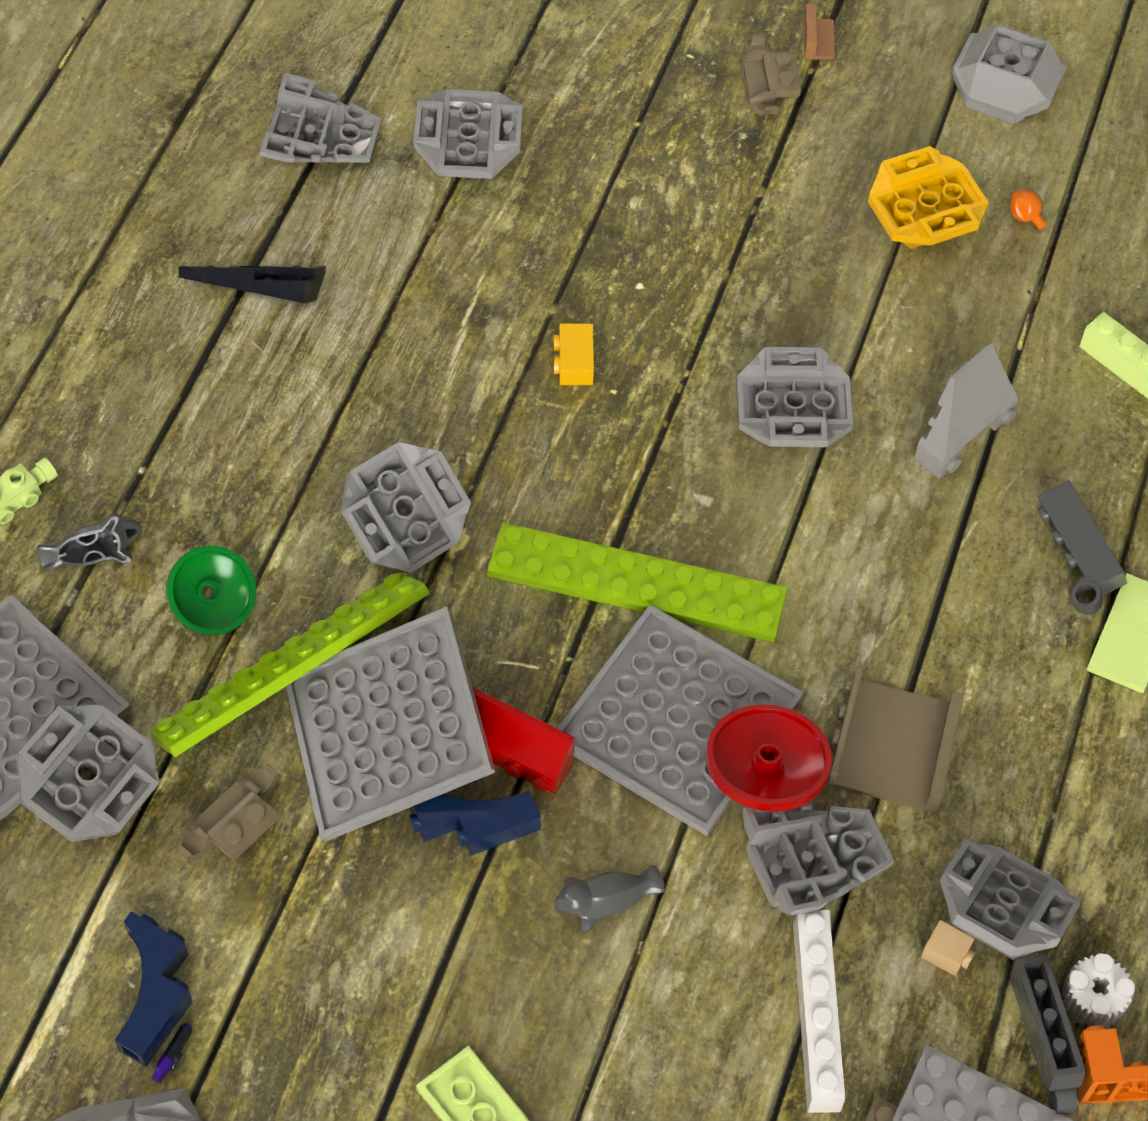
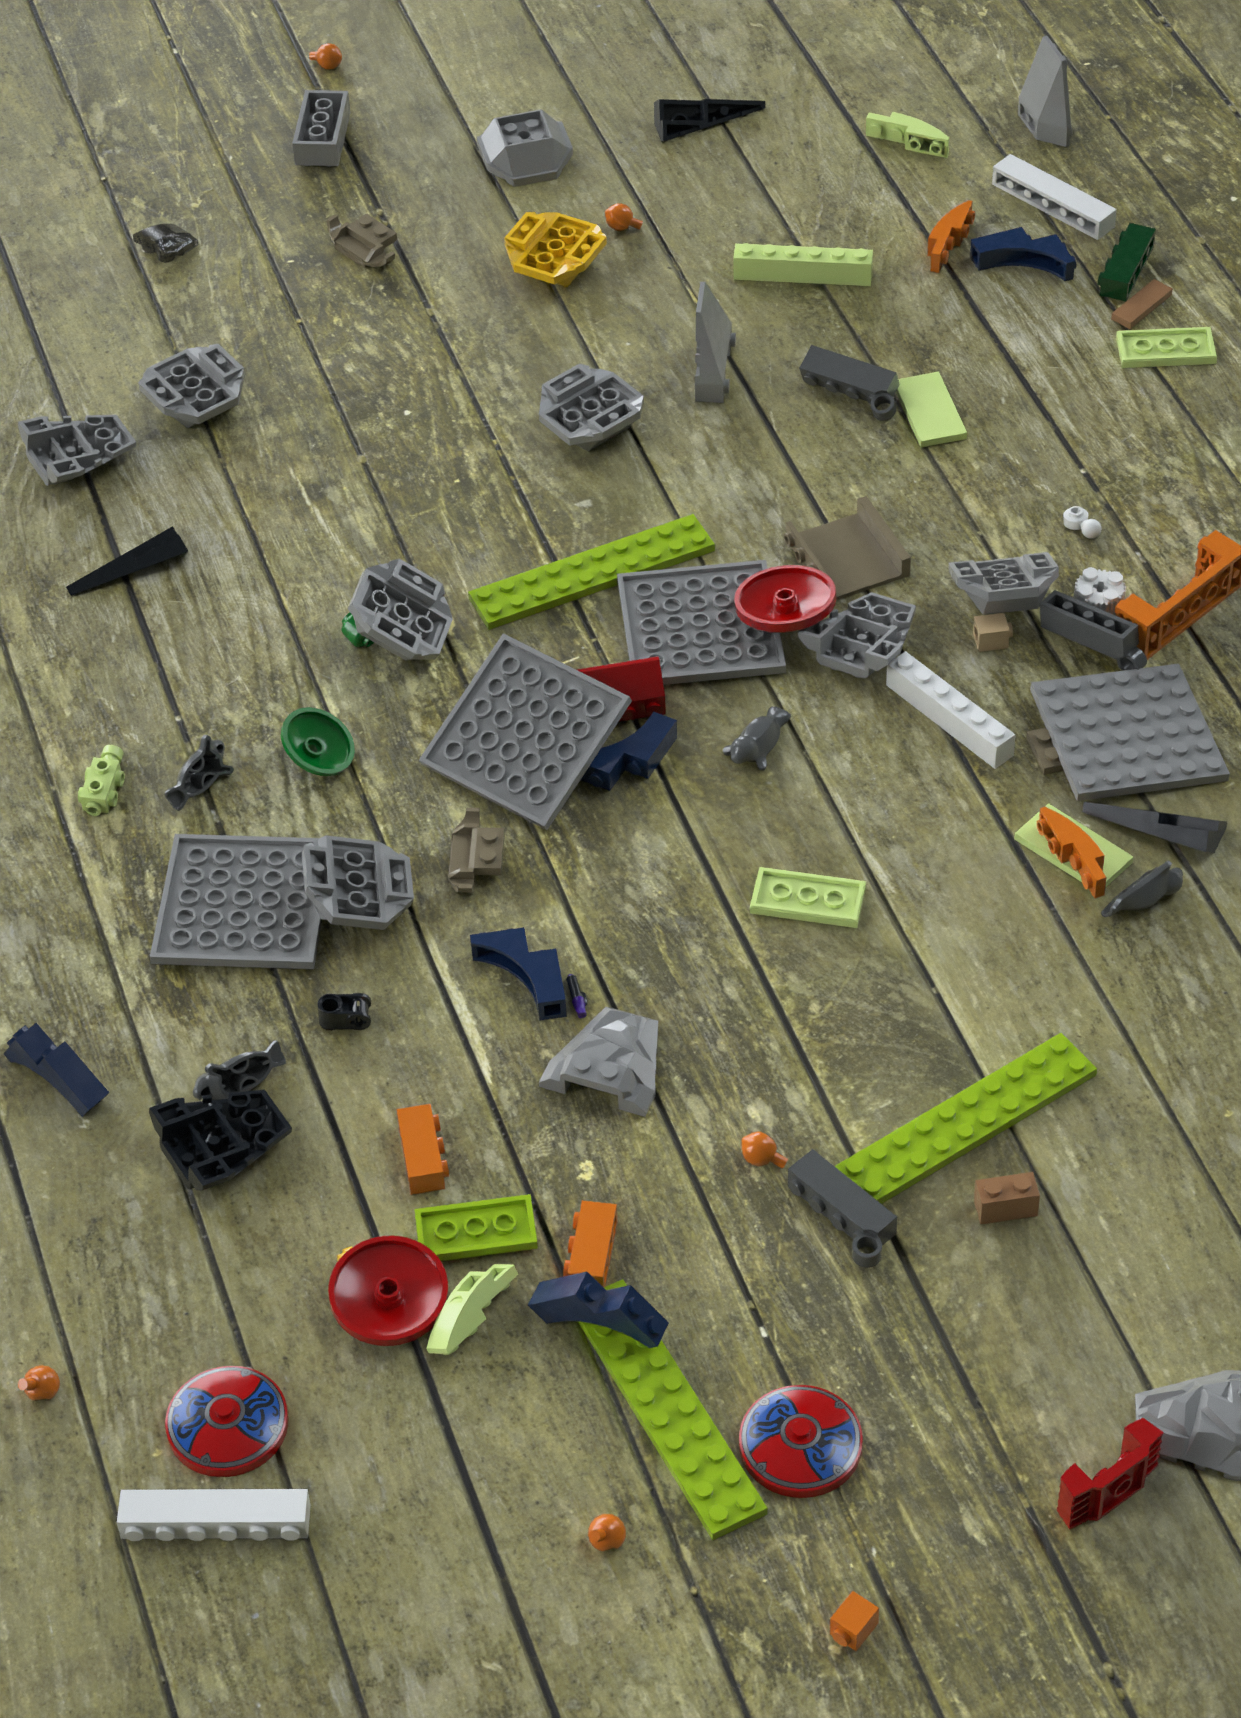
camera: 35 degrees left, 10 degrees down
lime plate [149,572,430,757] -> none
yellow brick [554,324,594,385] -> none
medium nougat panel [803,4,835,60] -> none

